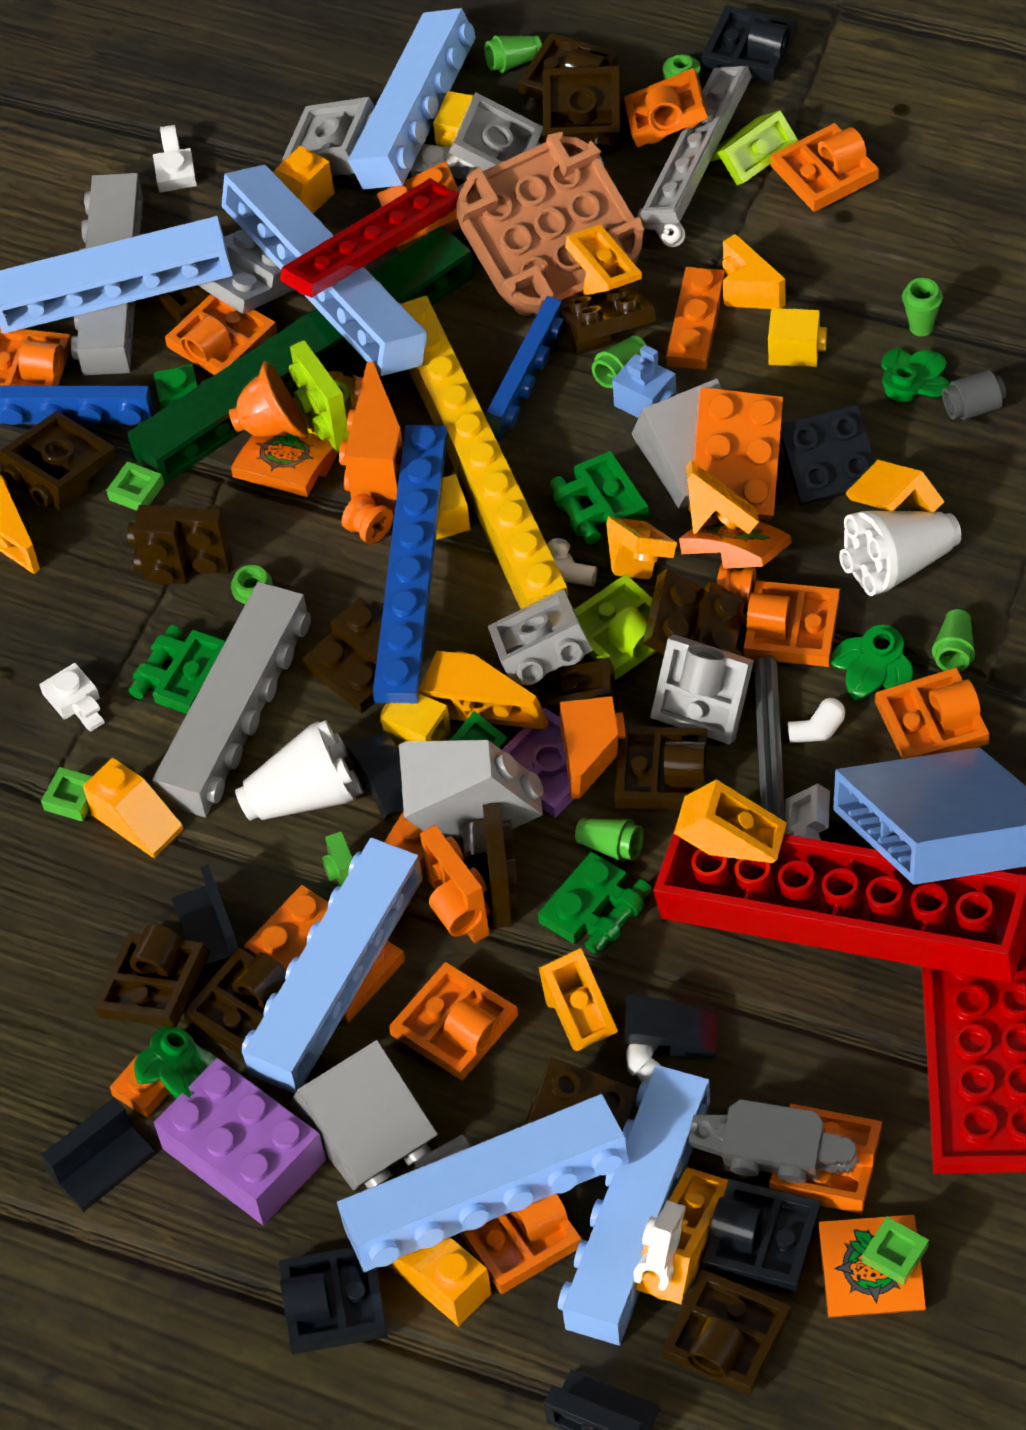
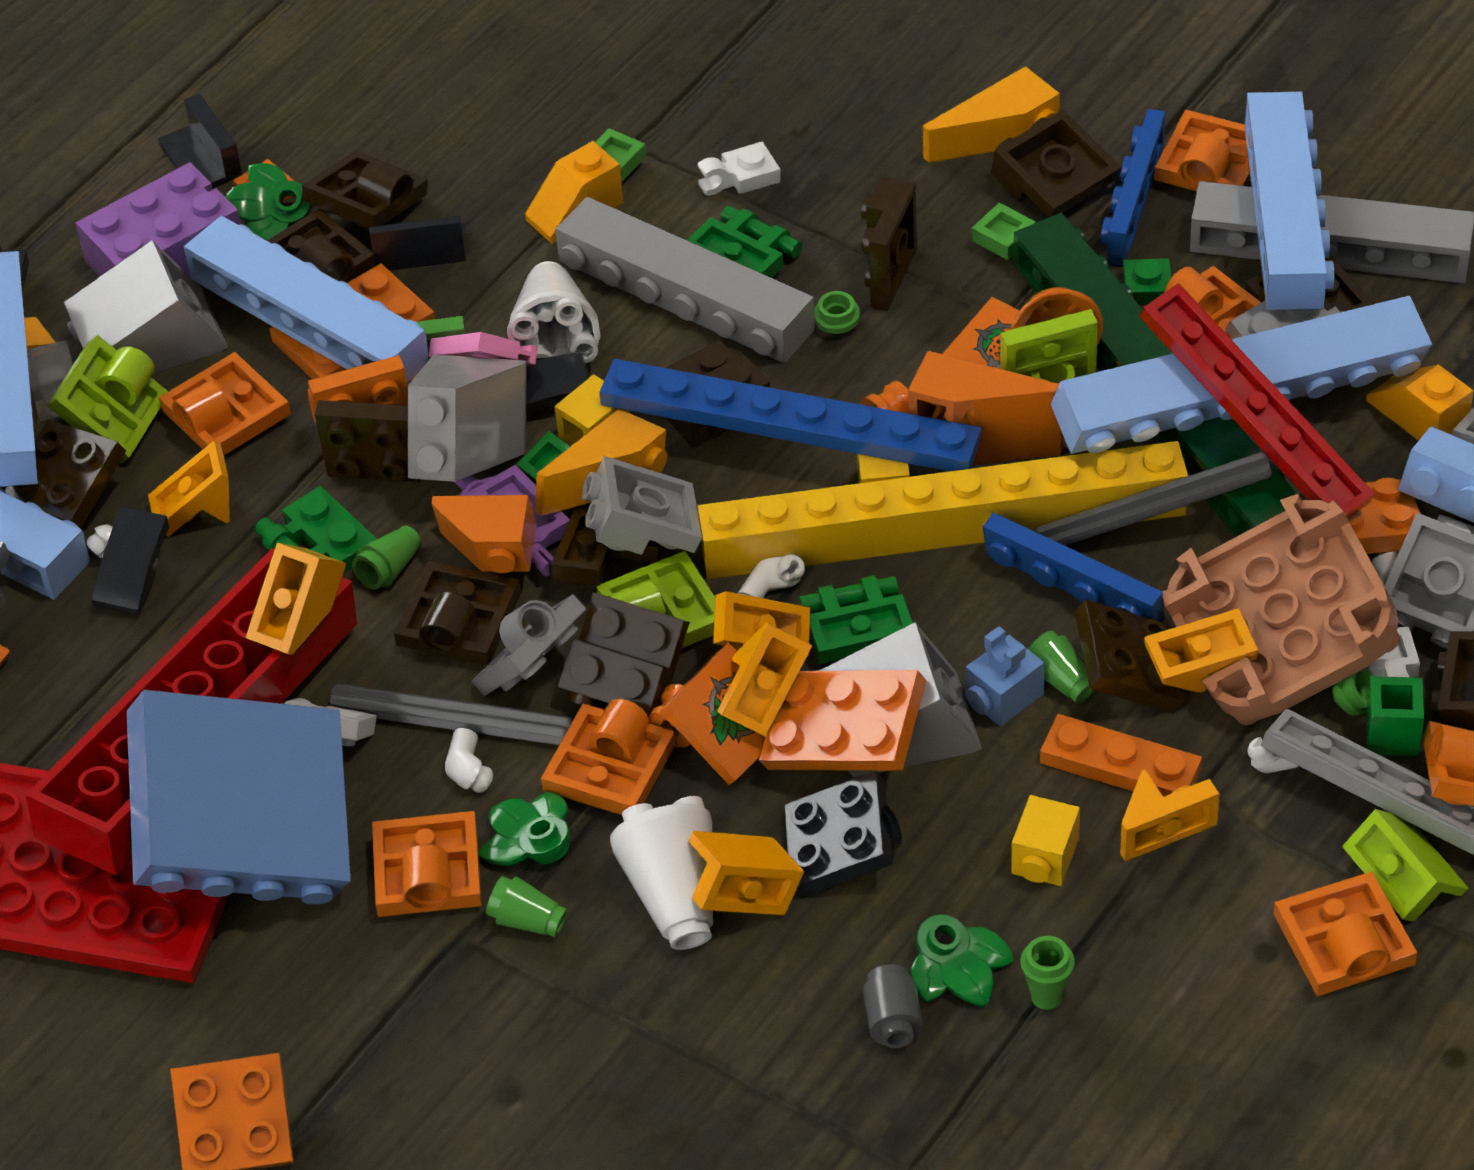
camera: 100 degrees right, 5 degrees down
none -> lime plate [47,335,169,464]
none -> bright pink plate [428,332,538,366]
none -> dark grey axle [1036,452,1272,546]
none -> green brick [1366,676,1424,756]

